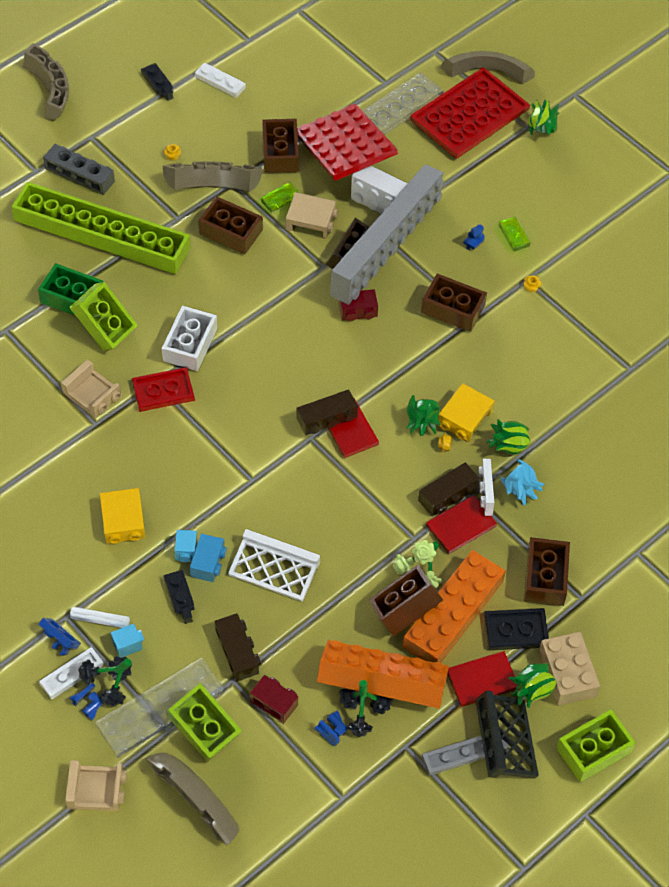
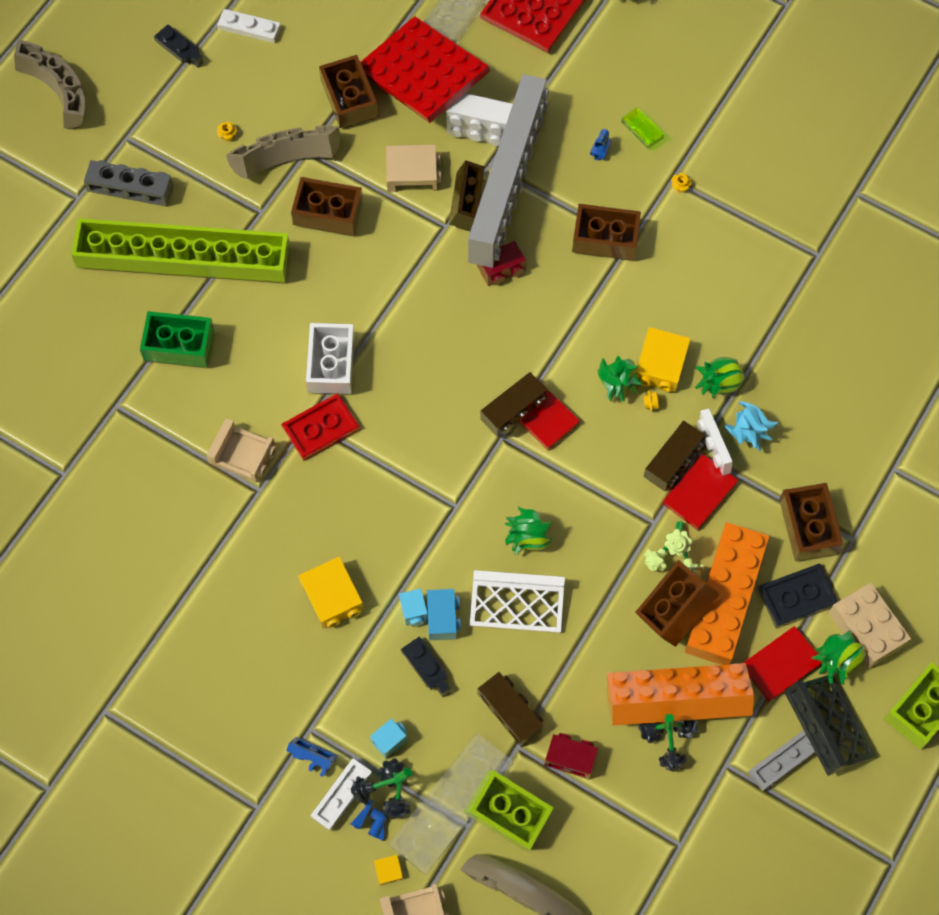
camera: 15 degrees left, 10 degrees up
lime brick [69,282,138,351] -> none
white axle [70,607,130,628] -> none
clear neon green plate [261,182,300,213] -> none
blue piece [314,711,347,746] -> none
none -> yellow tile [374,855,403,885]
none -> green hair [505,506,553,555]

